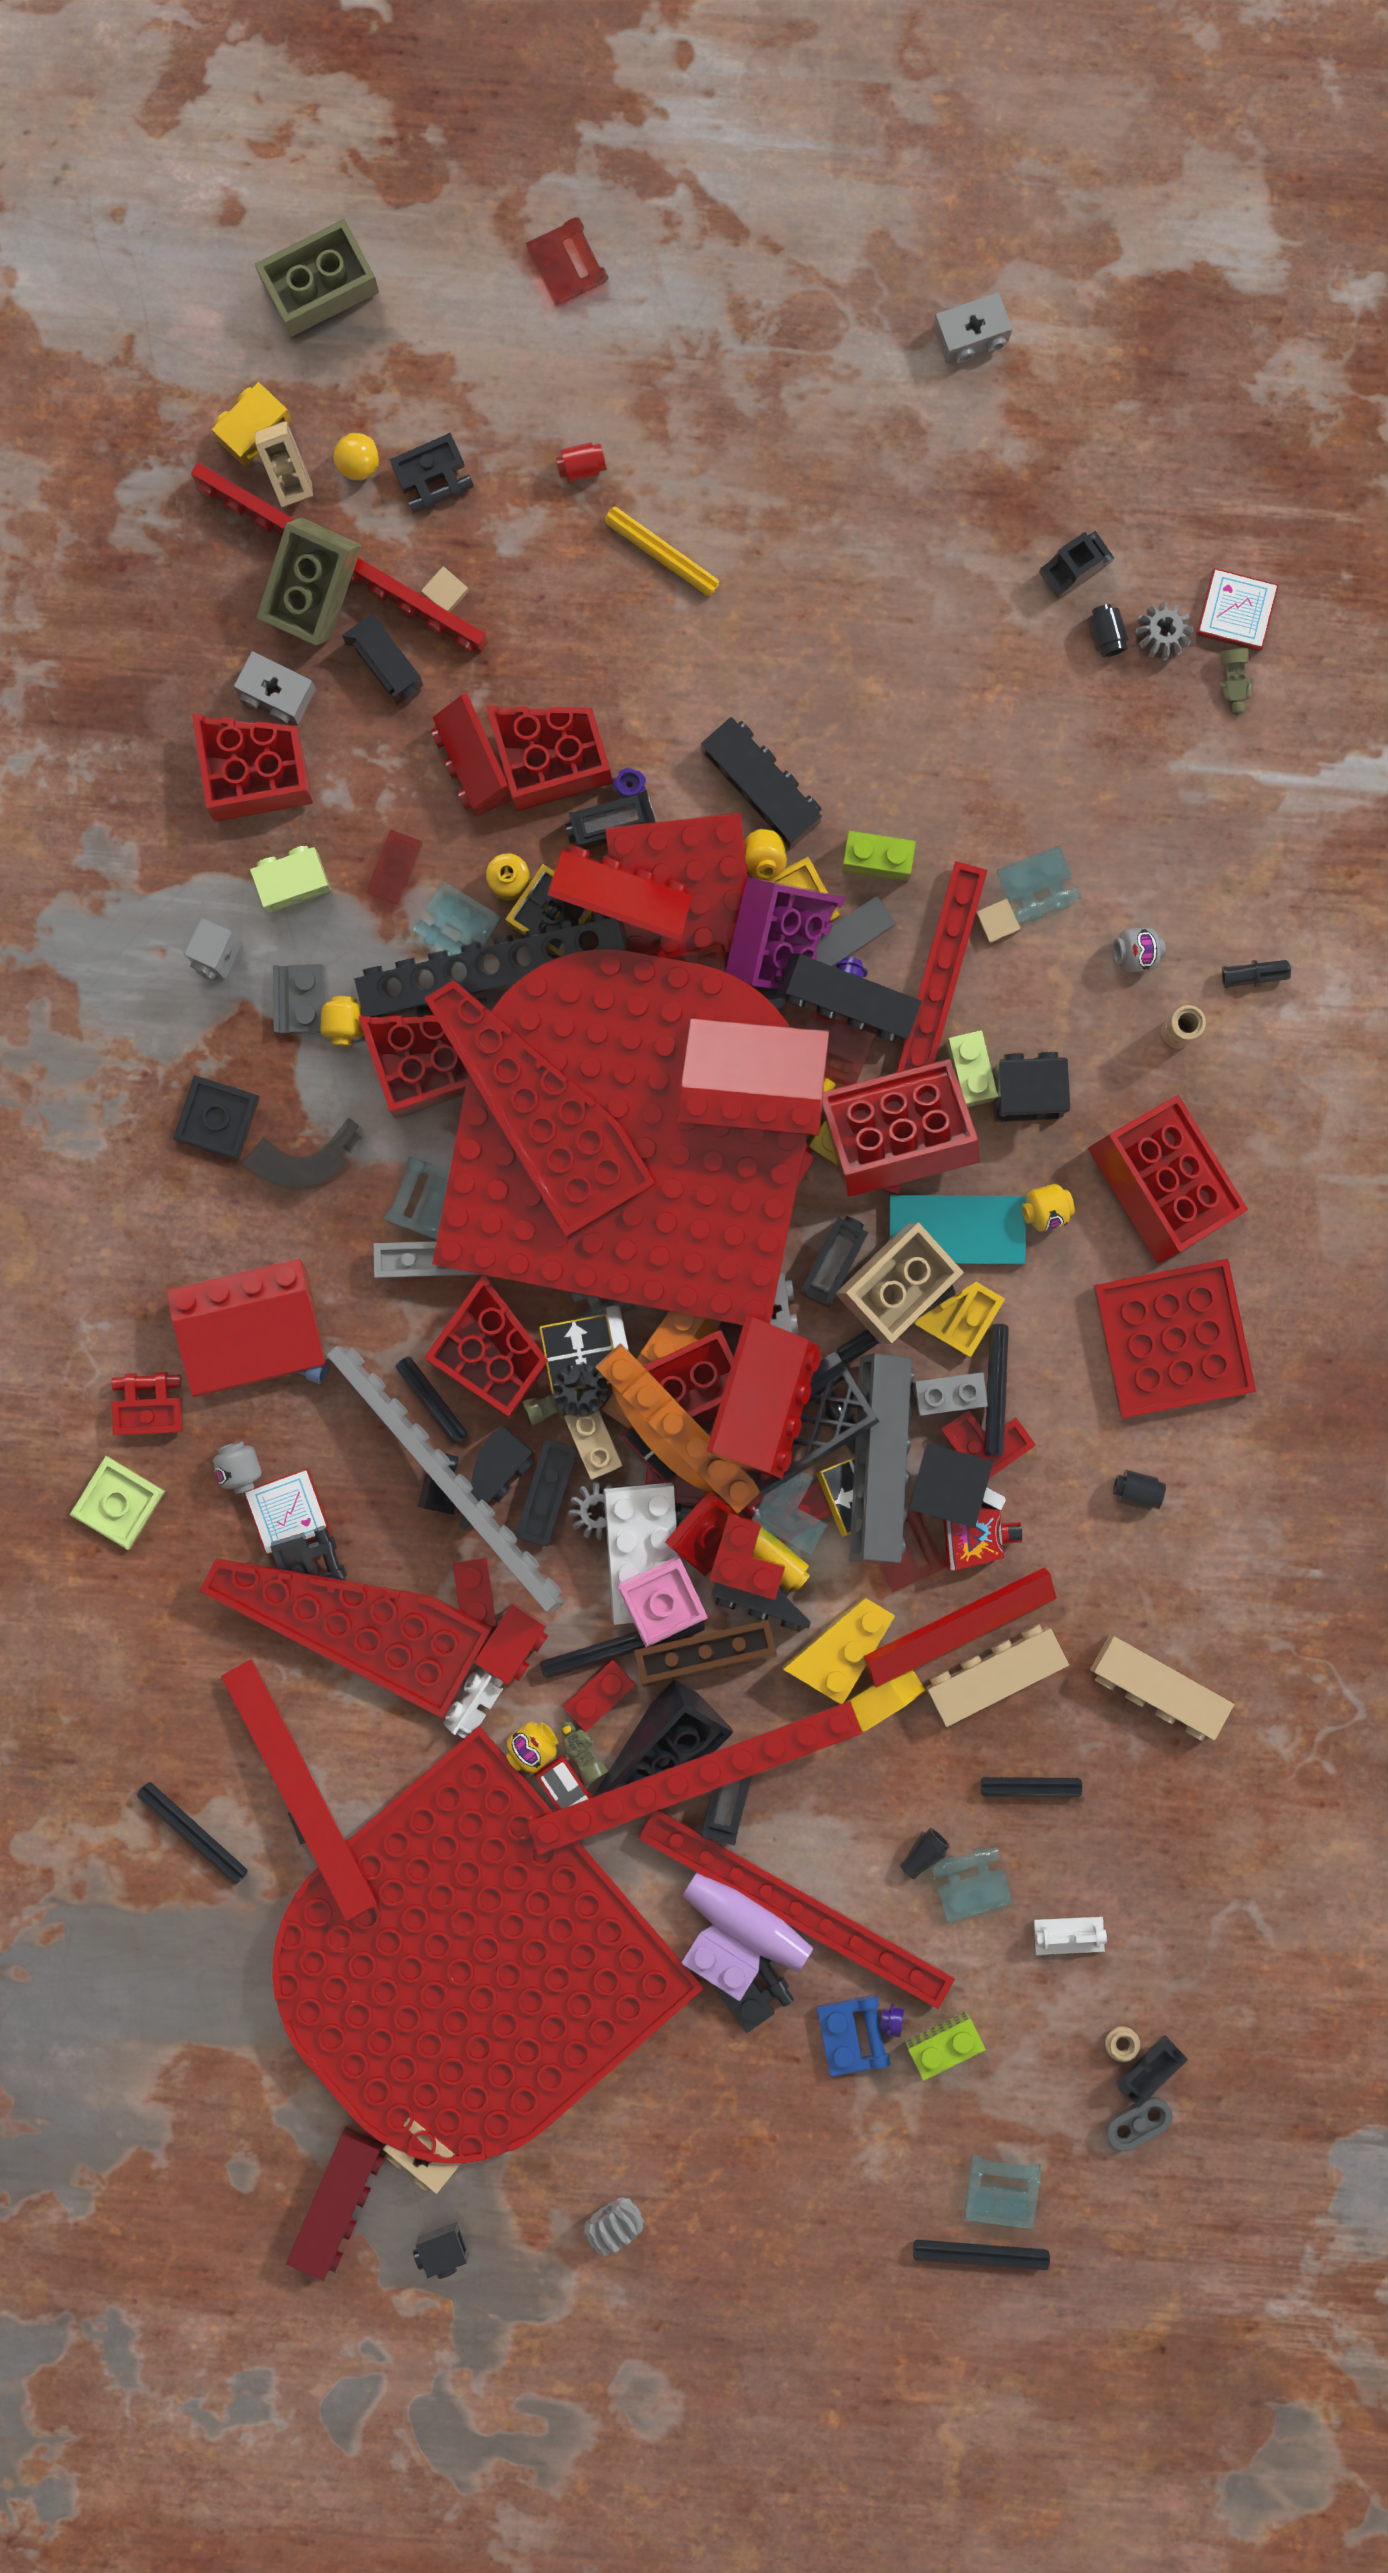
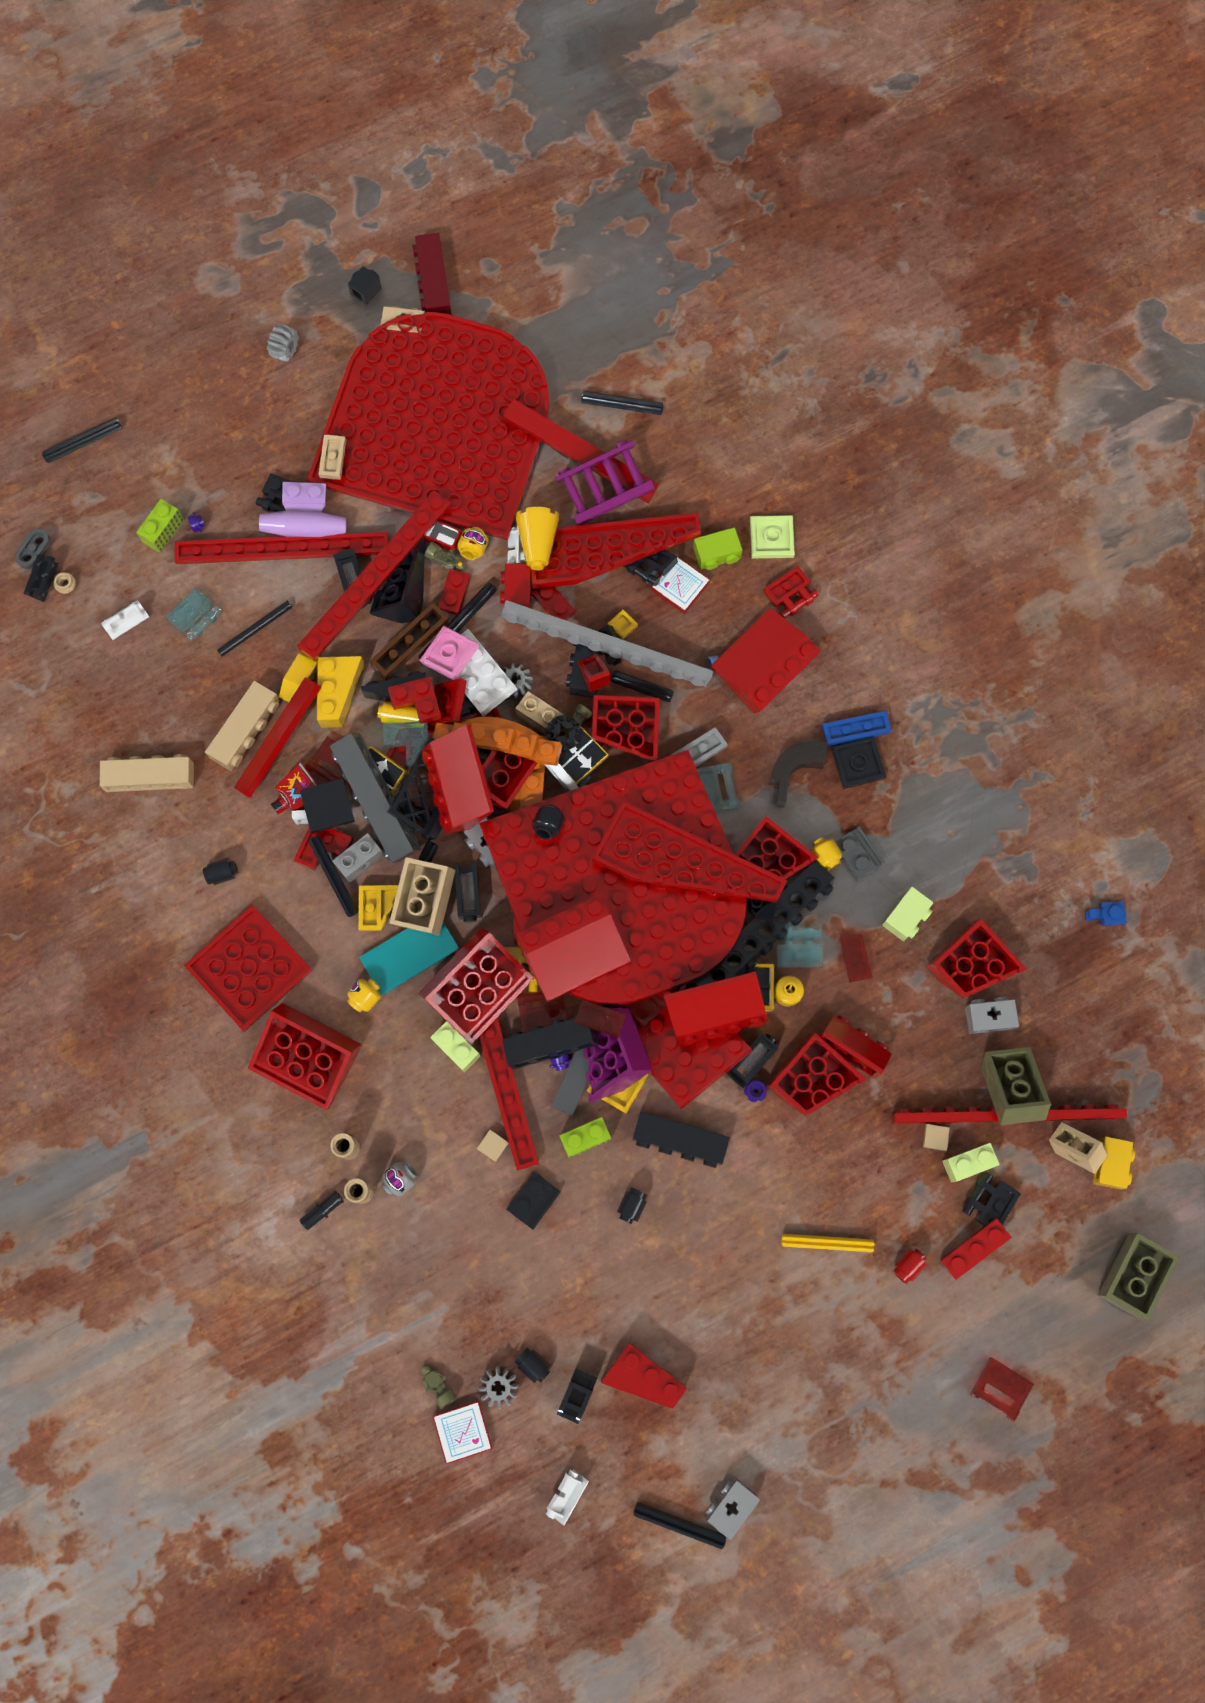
camera: 150 degrees right, 10 degrees down
light grey brick [184,918,243,981] -> none
light grey head [212,1441,262,1494] -> none
yellow piece [333,433,379,481] -> none
black window [342,613,424,705] -> none
black plate [515,1439,578,1547] -> none
yellow head [744,829,787,880] -> none
blue plate [816,1995,891,2077] -> none
black cone [900,1828,950,1879] -> none
clear light blue plate [964,2155,1041,2229] -> none
black axle [980,1777,1083,1797] -> none
black piece [992,1052,1070,1122] -> none
clear light blue plate [996,845,1081,923] -> none
none -> black bar [217,601,292,657]
none -> tan plate [319,435,346,480]
none -> tan pin [344,1178,374,1204]
none -> black plate [506,1172,561,1230]
none -> yellow cone [516,507,559,570]
none -> black head [532,805,565,840]
none -> white hinge [546,1469,589,1526]
none -> magenta fence [555,440,654,525]
none -> clear red plate [574,1000,626,1038]
none -> red slope [577,654,610,692]
none -> red wedge [601,1342,687,1409]
none -> yellow tile [608,610,638,640]
none -> black brick [617,1187,647,1224]
none -> black axle [633,1503,726,1549]
none -> lime brick [693,527,742,570]
none -> blue plate [822,711,891,746]
none -> red plate [940,1217,1012,1280]
none -> yellowish green brick [942,1143,1000,1183]
none -> blue plate [1085,902,1127,926]

